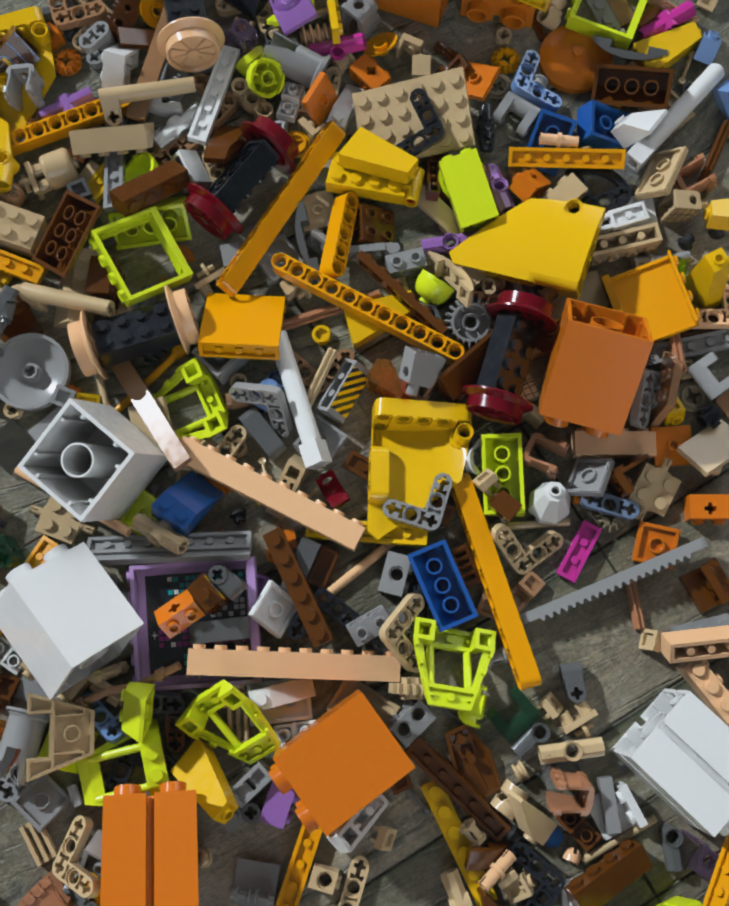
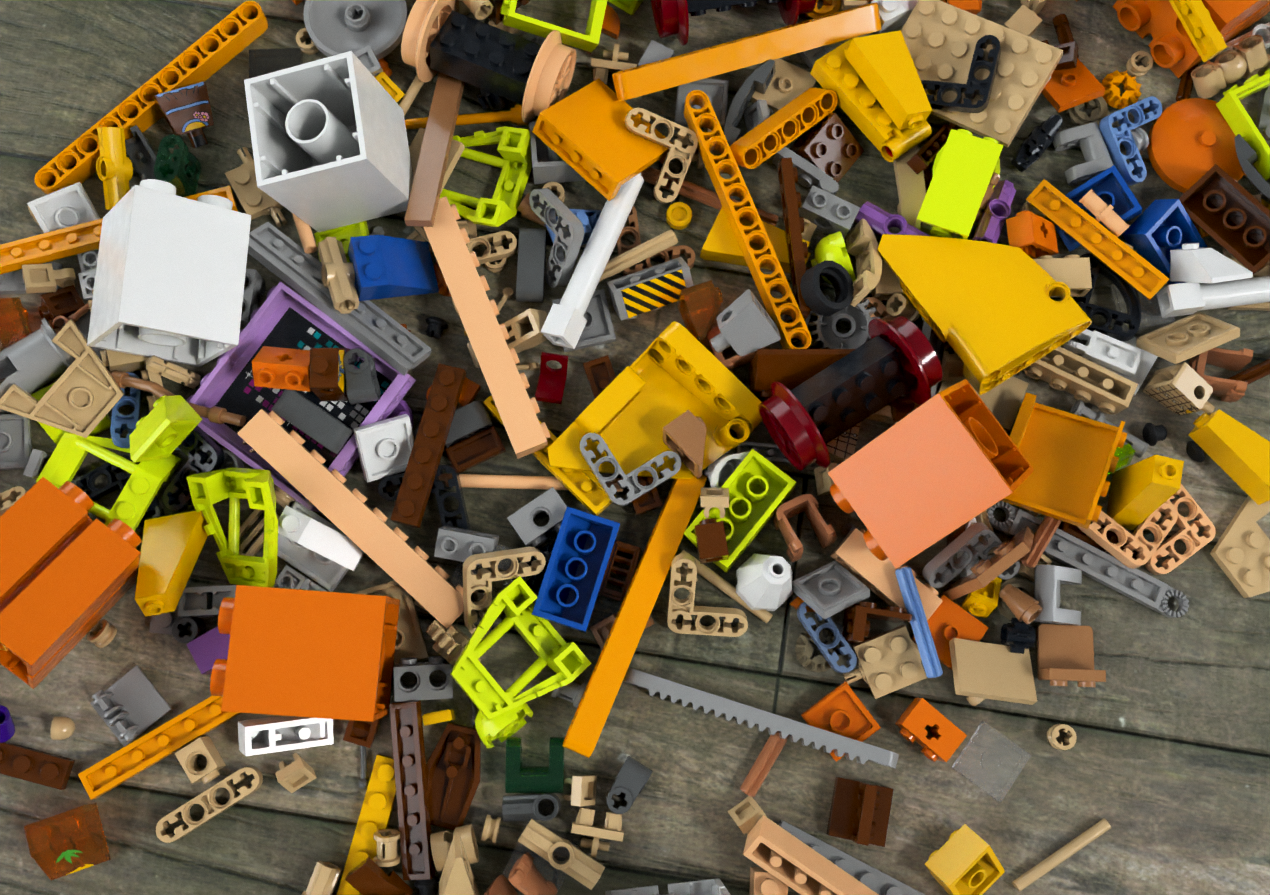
camera: 30 degrees right, 0 degrees up
medium nougat slope [511,570,546,613] -> none
dark pink plate [555,520,602,583] -> none
none -> nougat hand [53,303,90,327]
none -> yellow tile [422,709,456,726]
none -> tan beam [625,107,698,203]
none -> medium nougat slope [663,410,707,479]
none -> black tyre [800,261,854,316]
none -> medium blue axle [895,567,943,678]
none -> medium nougat cone [999,584,1043,625]

